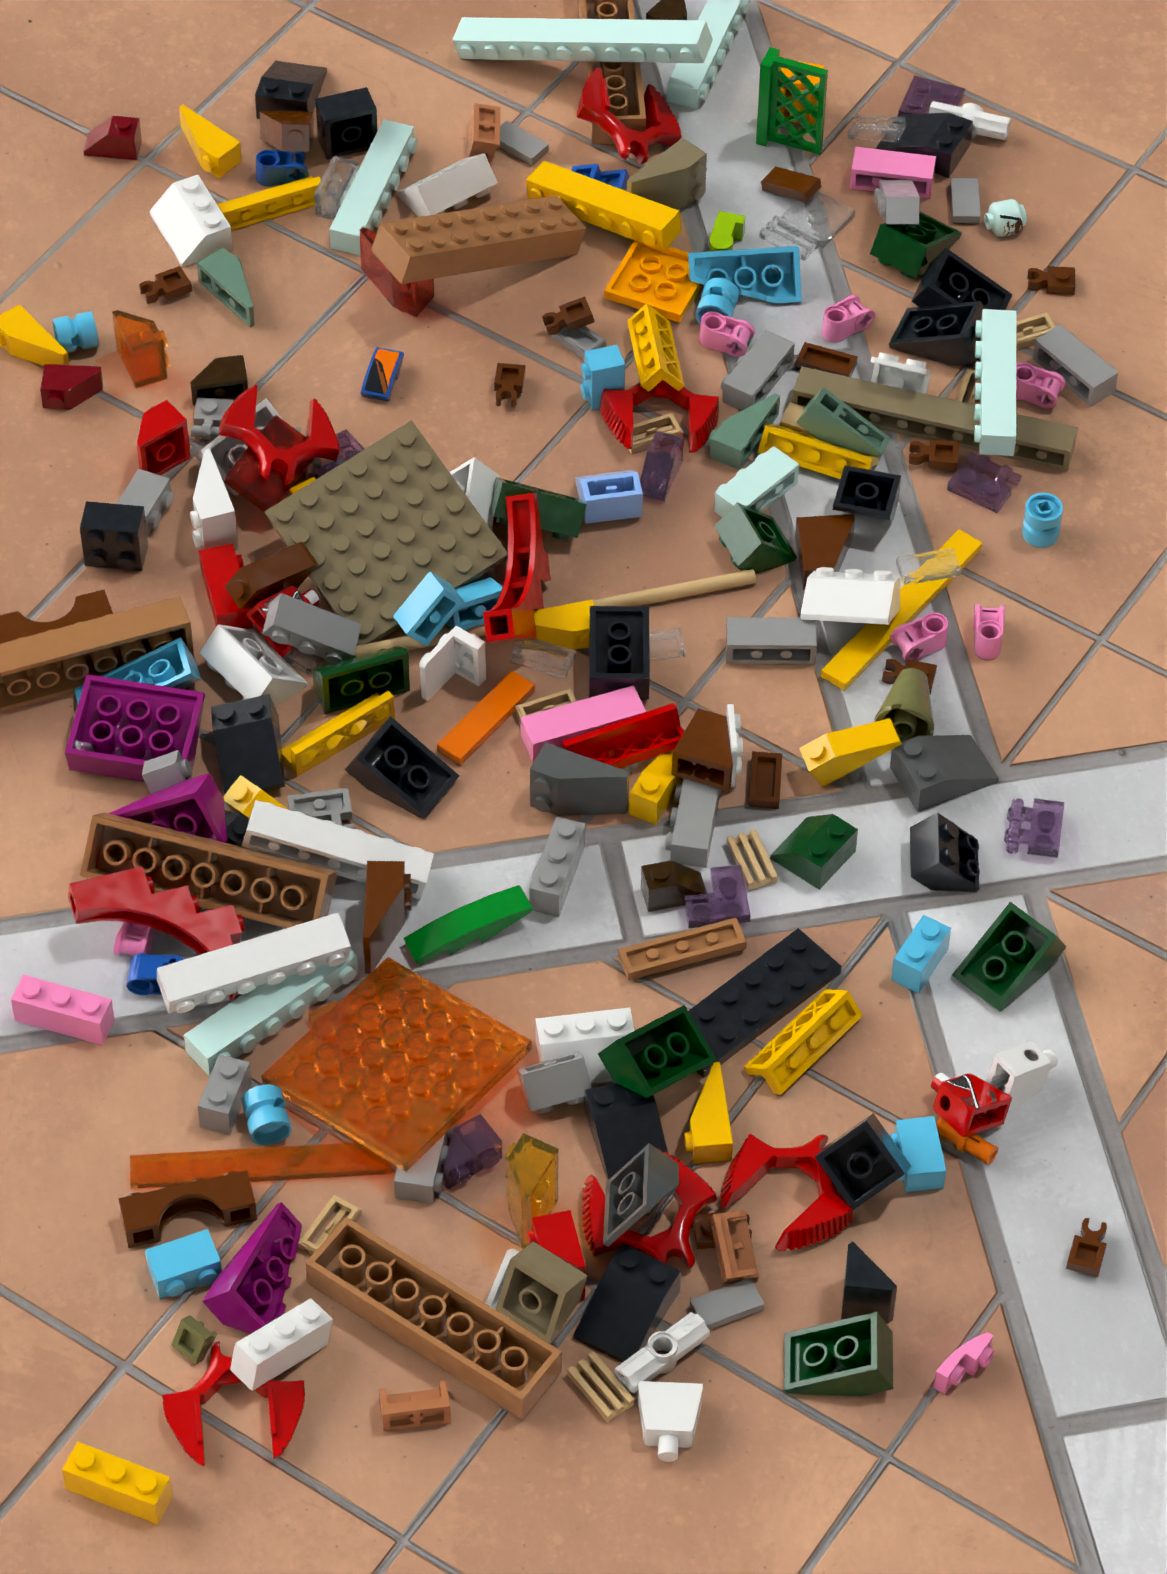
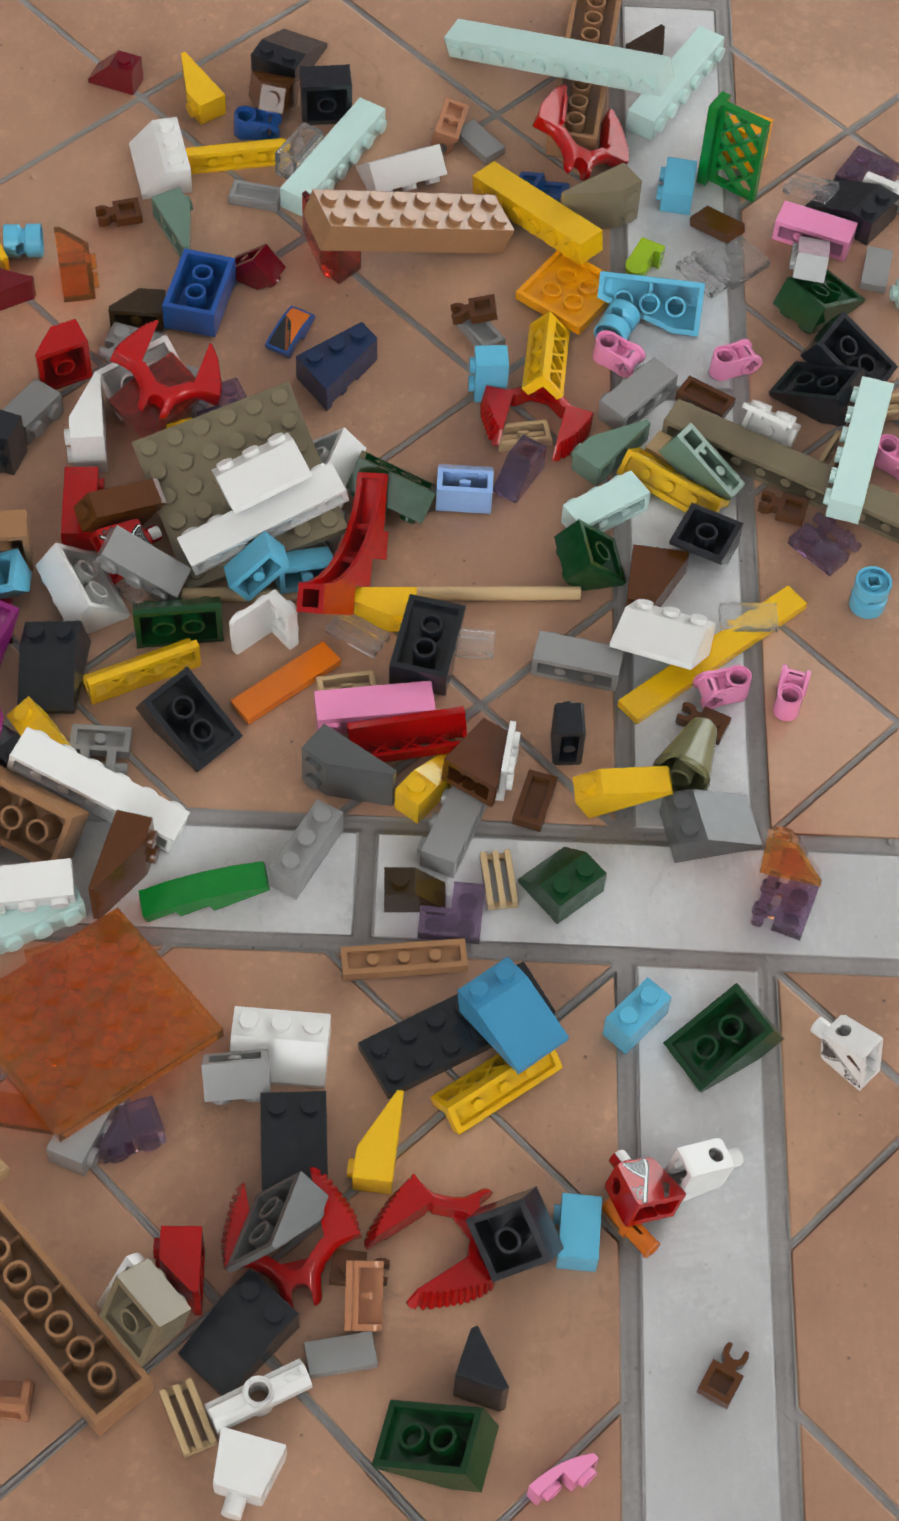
camera: 10 degrees right, 5 degrees up
reddish brown plate [494,363,526,408] -> none
clear yellow slope [505,1133,559,1249] -> none
dark green slope [598,1005,717,1098] -> none
black slope [910,813,980,892] -> none
none -> blue brick [162,248,236,337]
none -> white brick [177,462,349,576]
none -> white slope [212,432,312,514]
none -> light grey tile [228,179,281,212]
none -> dark red slope [234,244,286,290]
none -> dark blue wedge [296,322,377,411]
none -> dark azure slope [457,956,569,1075]
none -> black brick [550,701,586,765]
none -> medium azure brick [656,157,698,215]
none -> clear orange slope [759,826,822,887]
none -> white torso [810,1015,883,1091]

